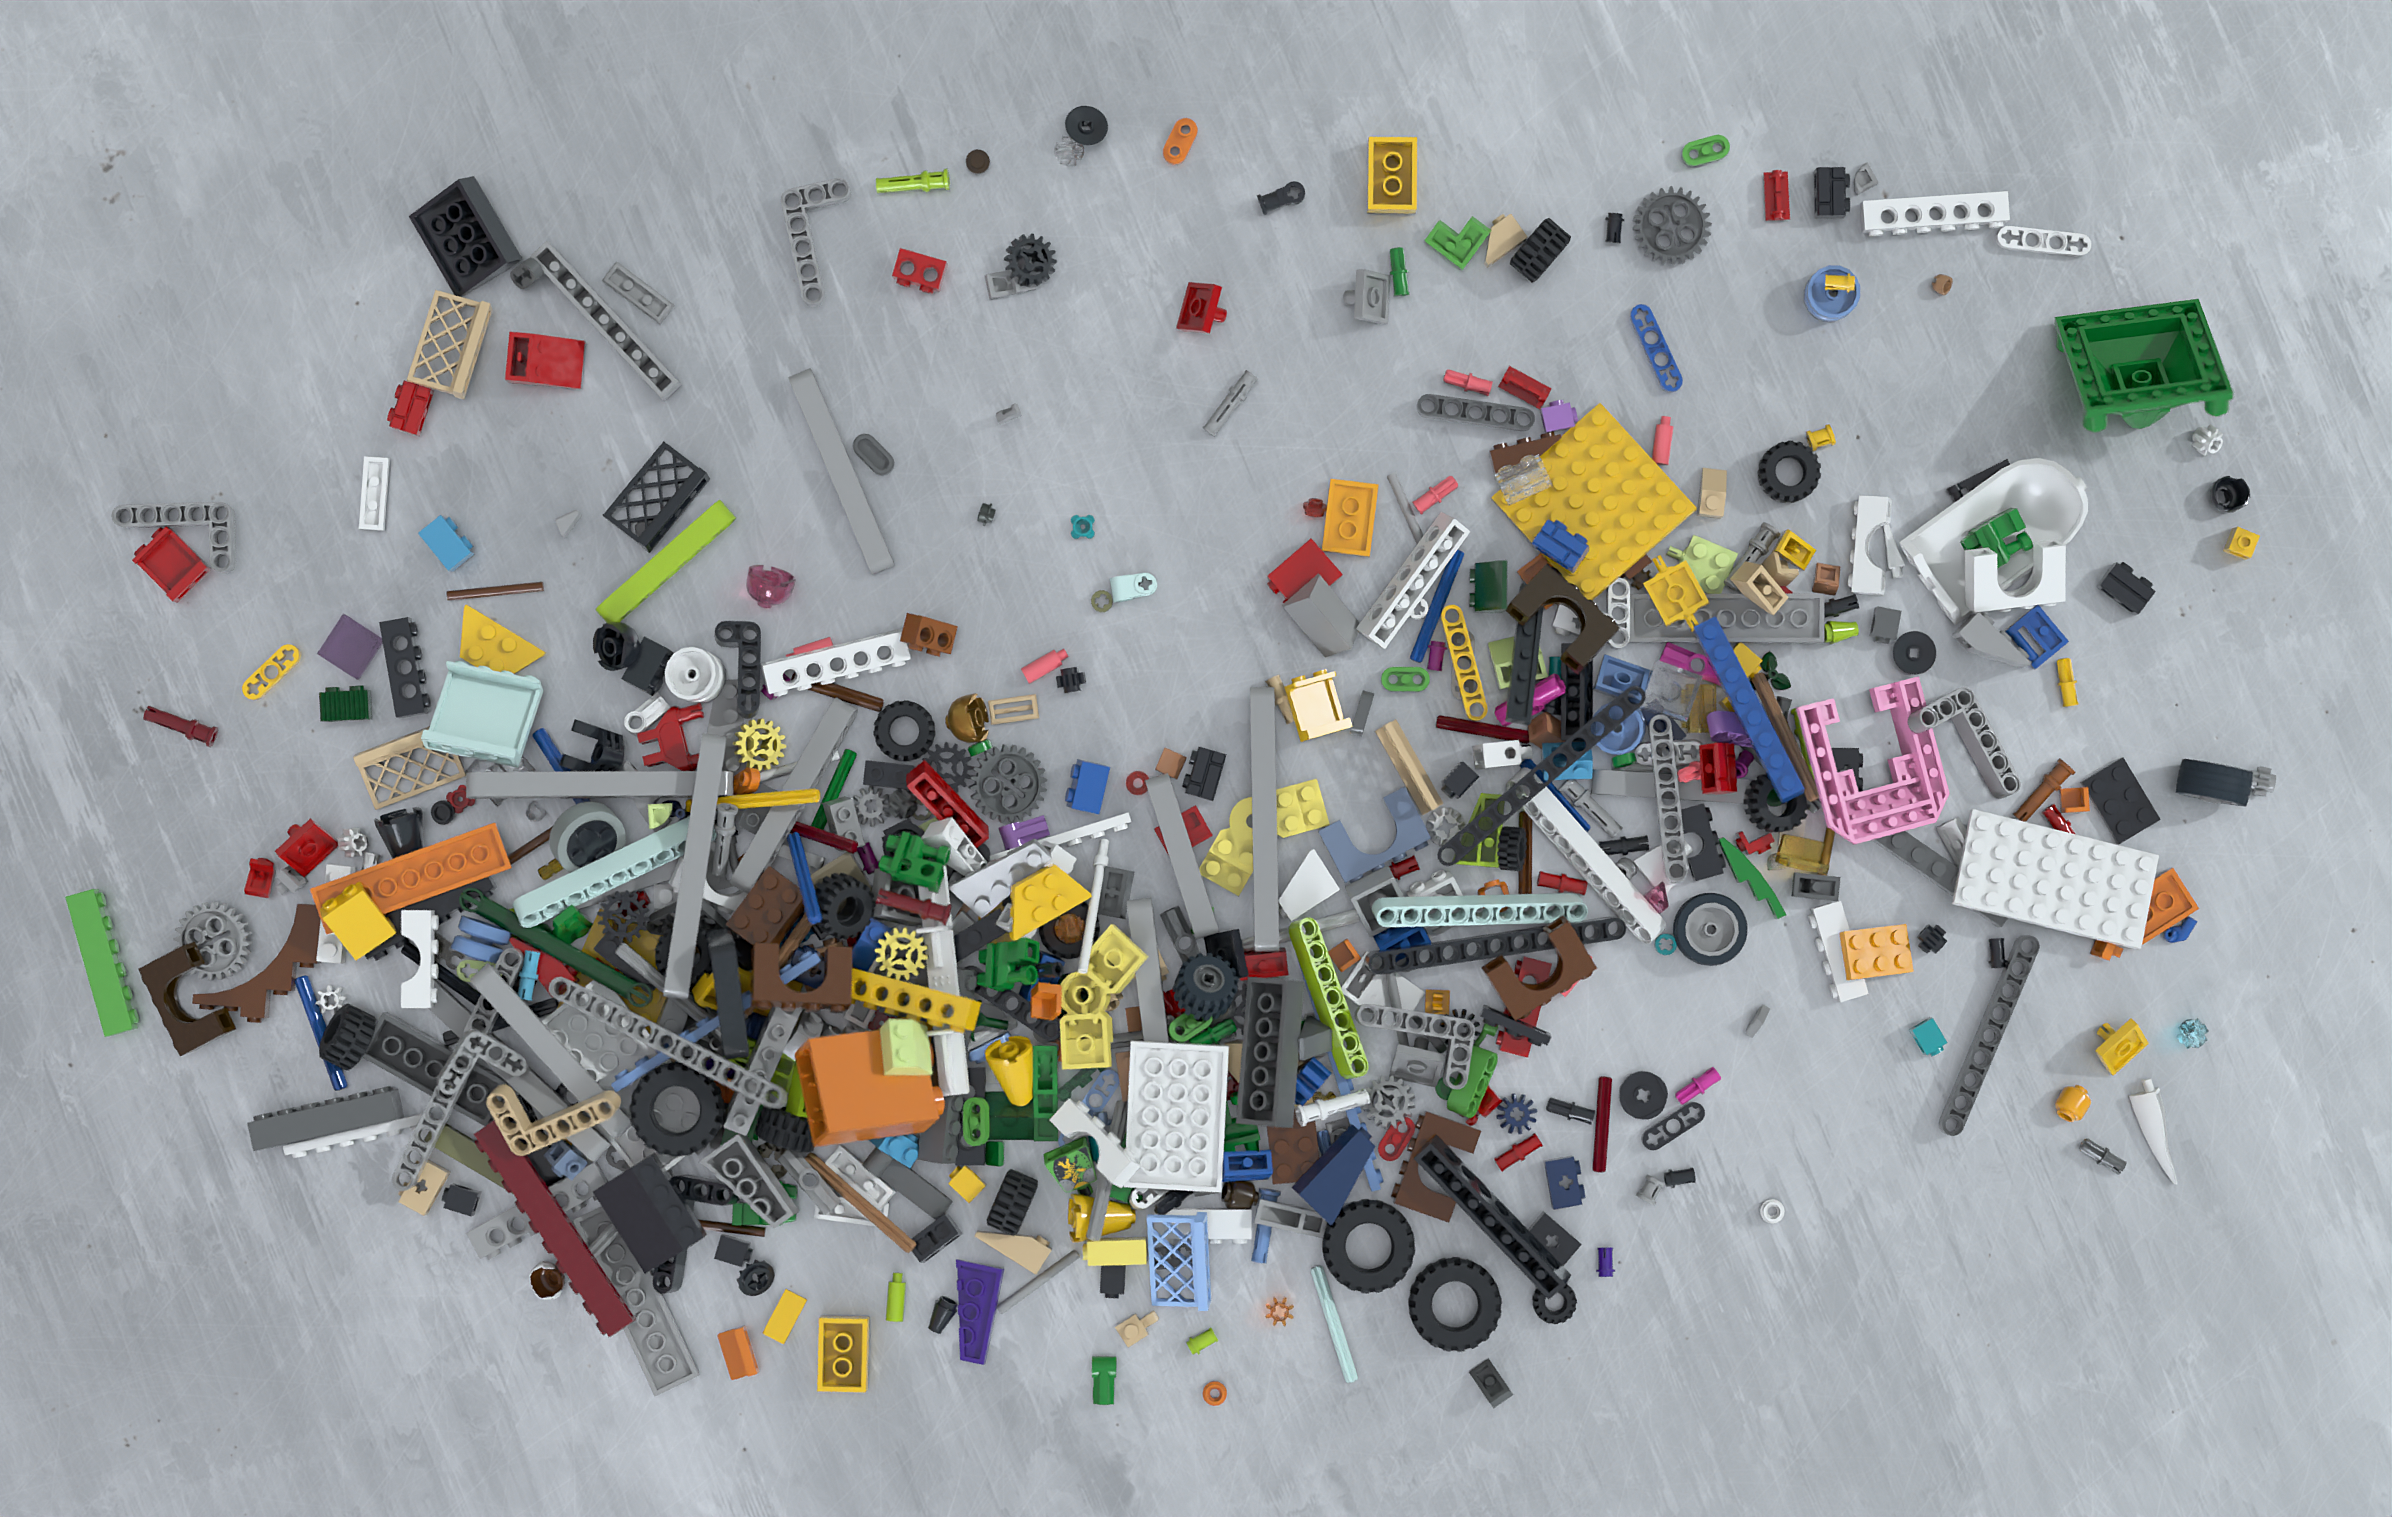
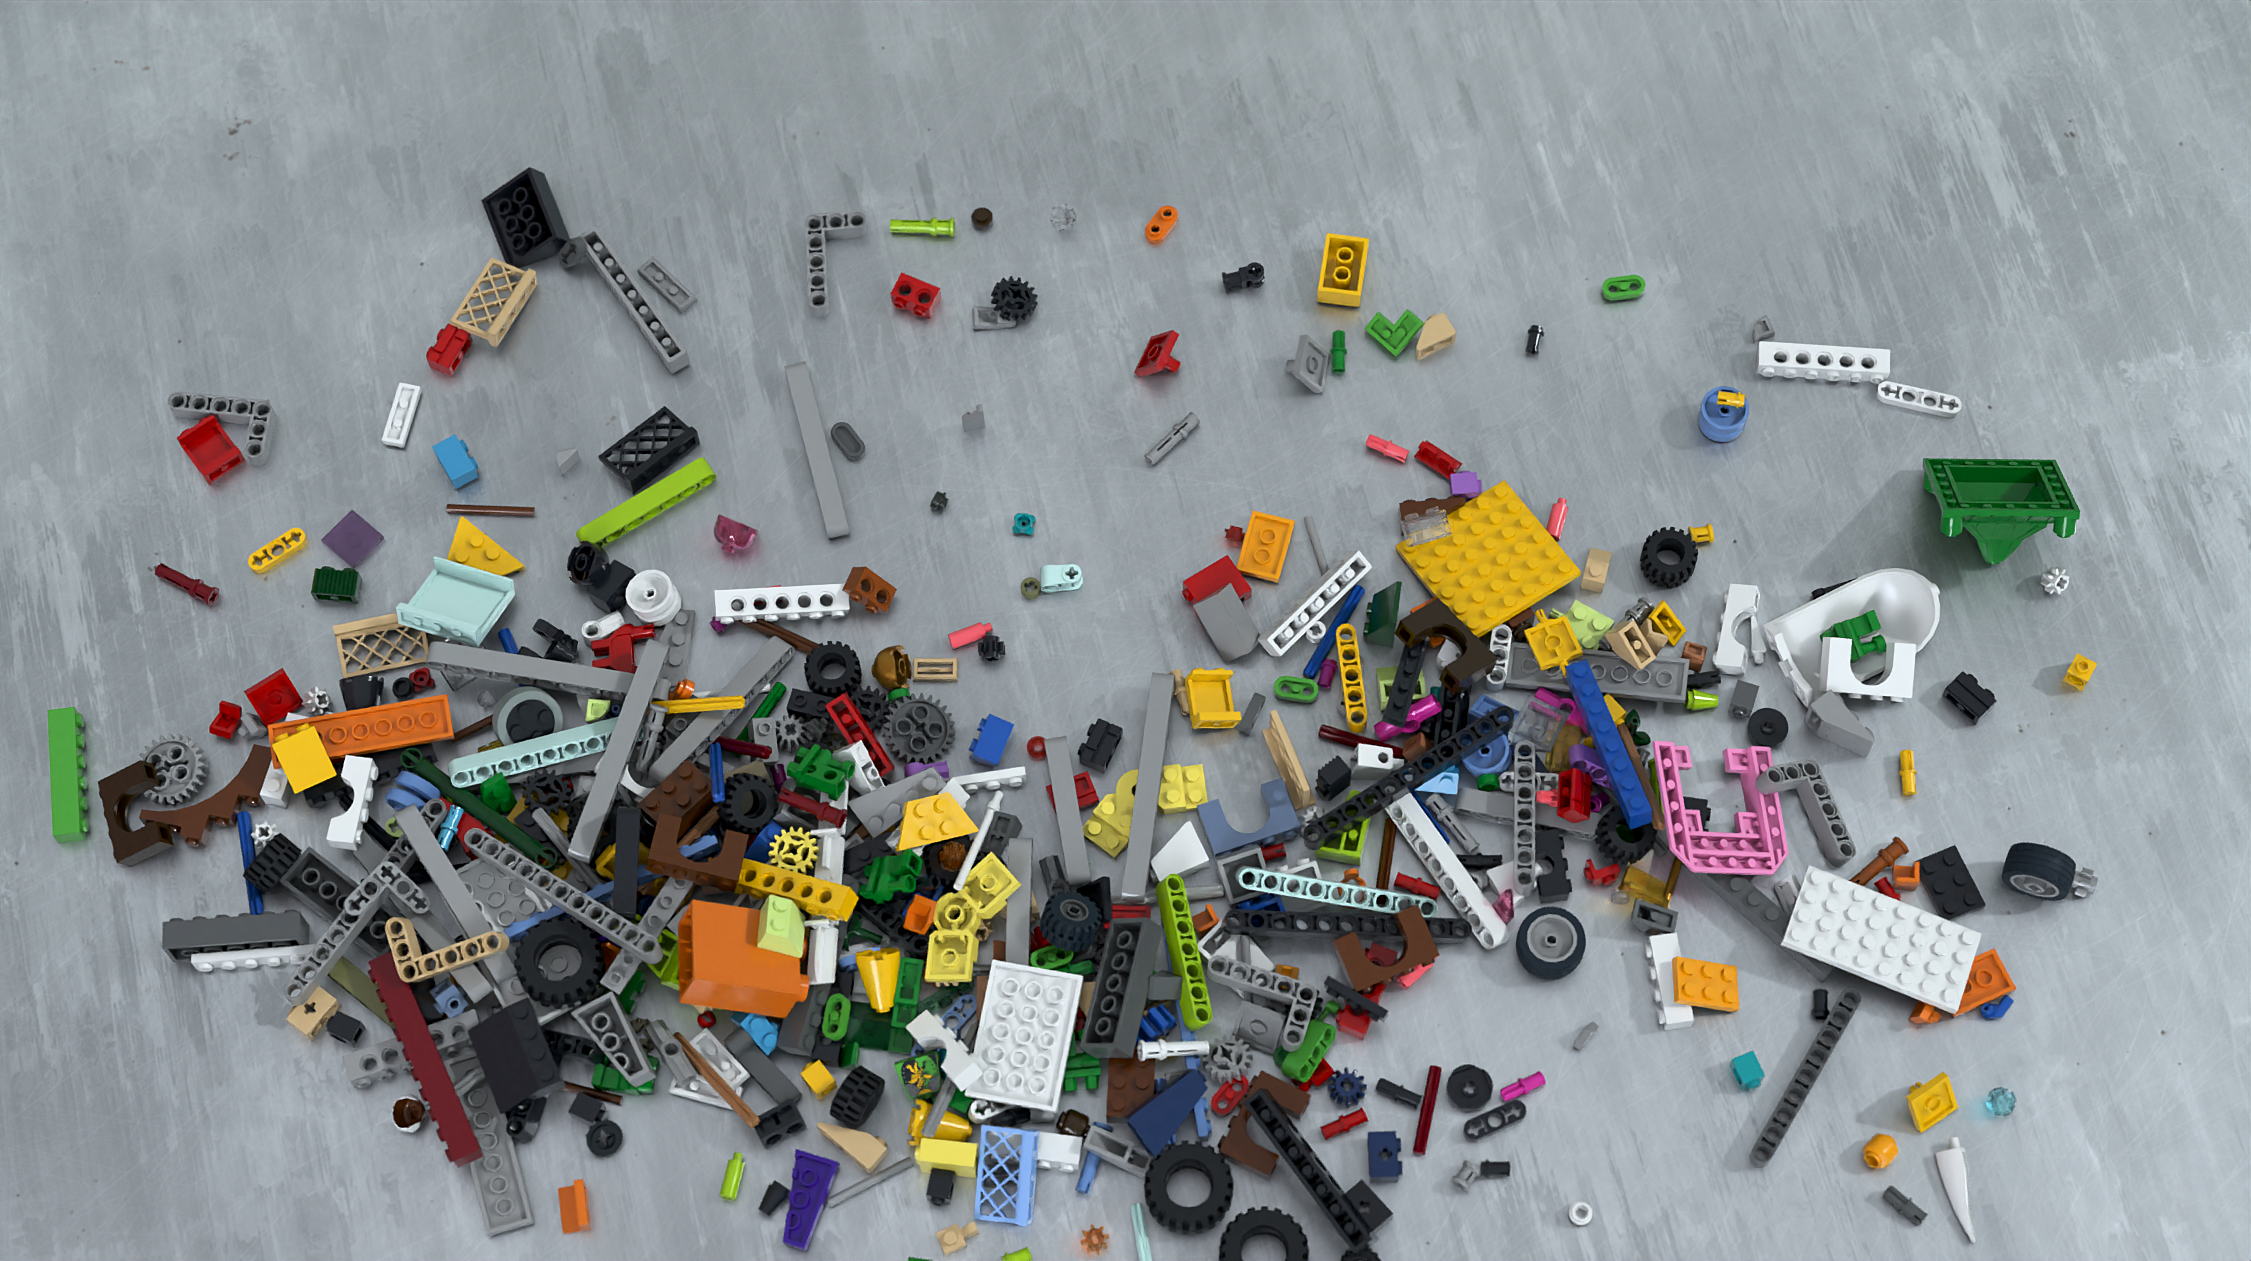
camera: 10 degrees right, 20 degrees down
black brick [379,617,431,718] -> none
clear smoke plate [418,931,464,970] -> none
red slope [505,331,585,389] -> none
black beam [714,621,761,719] -> none
light yellow gear [733,718,786,771] -> none
black tyre [755,1105,814,1153] -> none
yellow slope [762,1289,807,1344] -> none
yellow brick [817,1316,870,1392] -> none
black piece [1065,106,1108,145] -> none
nougat slope [1155,748,1187,779] -> none
blue brick [1222,1150,1273,1182] -> none
coral axle [1413,476,1458,514] -> none
dark grey beam [1417,394,1535,431] -> none
black tyre [1497,826,1527,871] -> none
black tyre [1510,218,1571,283] -> none
blue brick [1532,519,1589,573] -> none
dark purple pin [1596,1247,1615,1277] -> none
blue beam [1630,304,1683,393] -> none
dark grey gear [1633,186,1712,266] -> none
teal bush [1654,933,1677,955] -> none
green slope [1719,837,1786,919] -> none
red hinge [1764,170,1790,221] -> none
black brick [1814,167,1850,219] -> none
black gear [1917,924,1947,954] -> none
medium nougat hinge [1932,274,1953,295] -> none
blue plate [2005,605,2069,670] -> none
black hair [2210,476,2250,513] -> none

